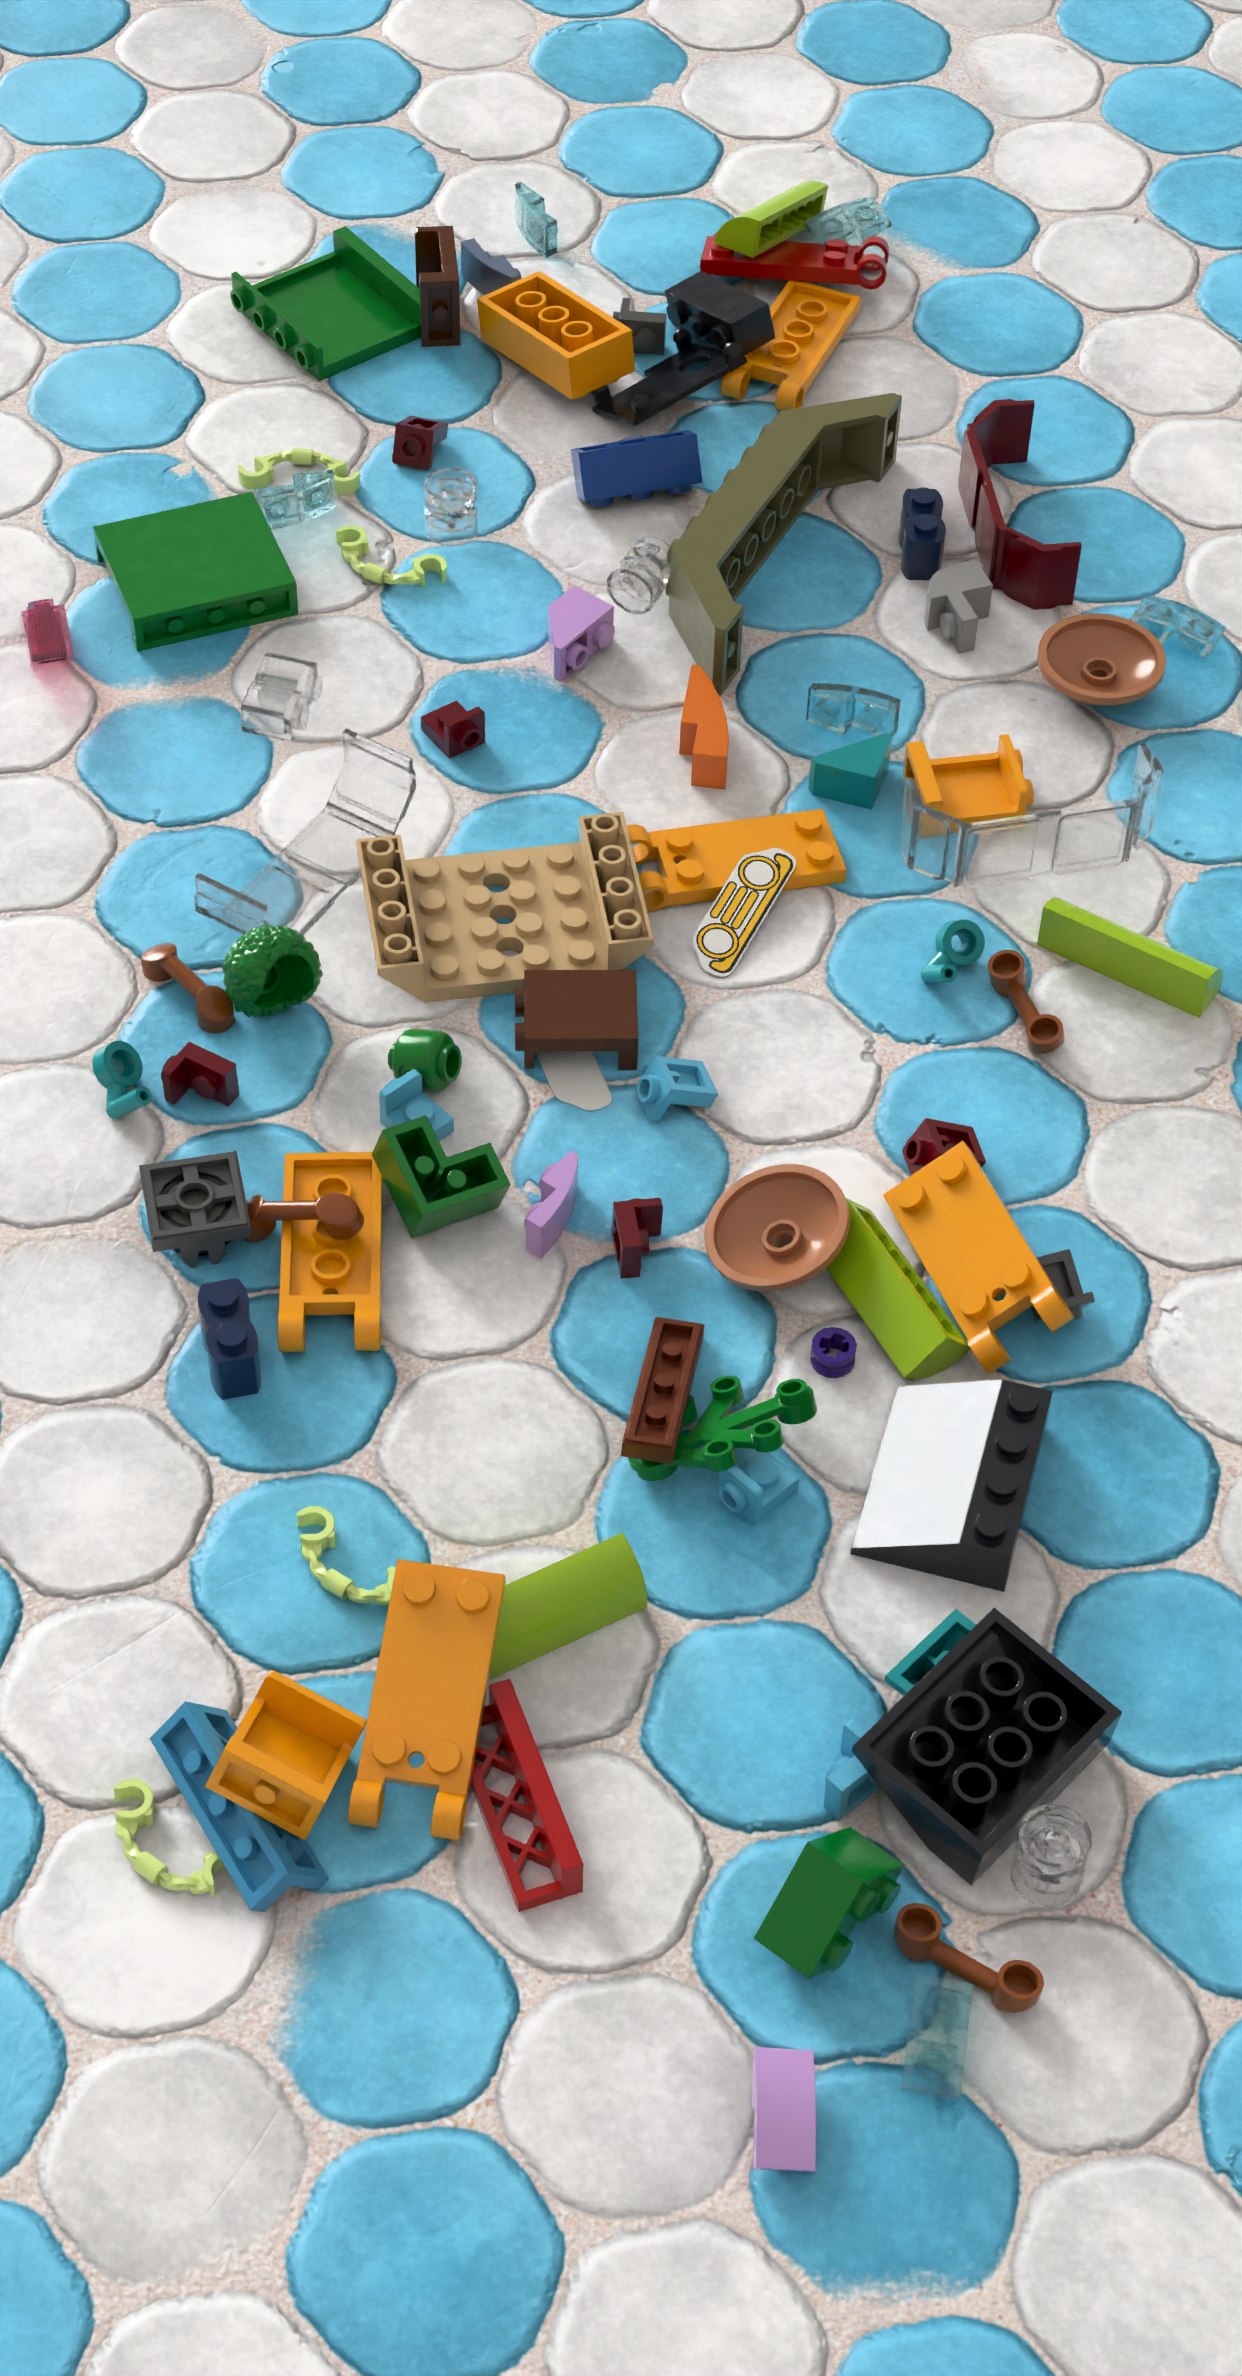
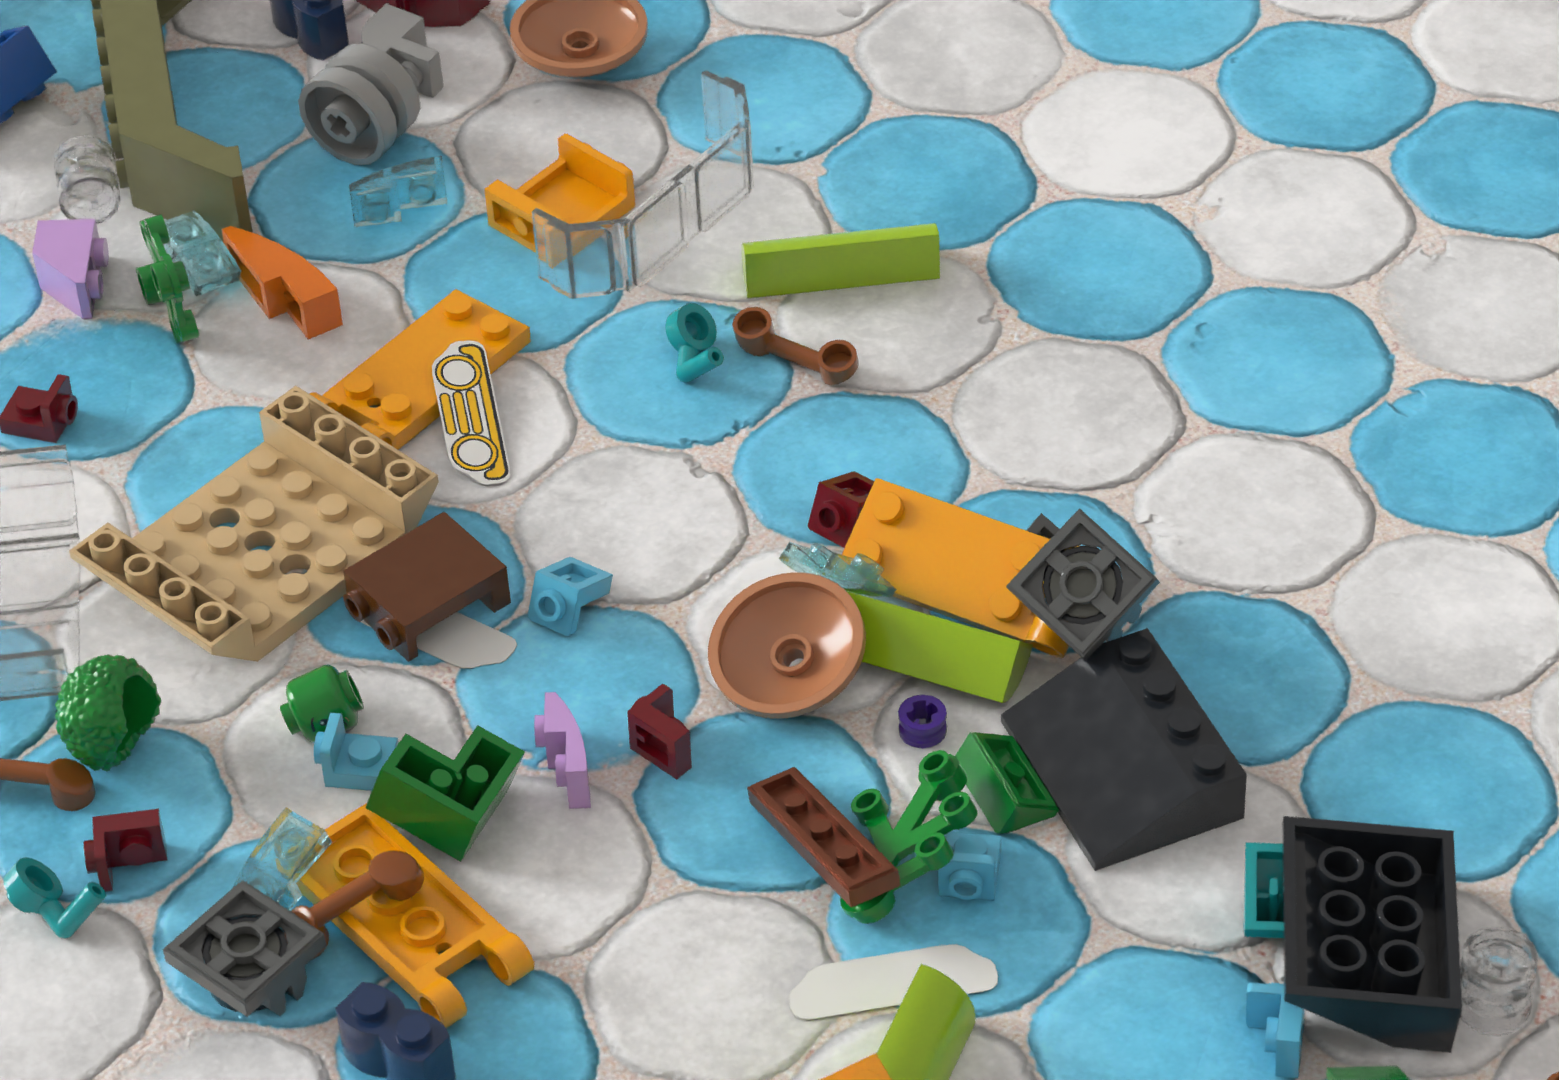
camera: 35 degrees left, 5 degrees down
teal slope [808,732,892,810] -> none
none -> green plant [136,214,199,343]
none -> clear light blue slope [163,211,241,296]
none -> clear light blue slope [232,808,332,911]
none -> light grey wheel [298,44,421,165]
none -> clear light blue slope [779,542,896,598]
none -> white sticker [788,944,998,1020]
none -> green slope [955,732,1059,834]
none -> dark grey piece [1006,508,1160,661]

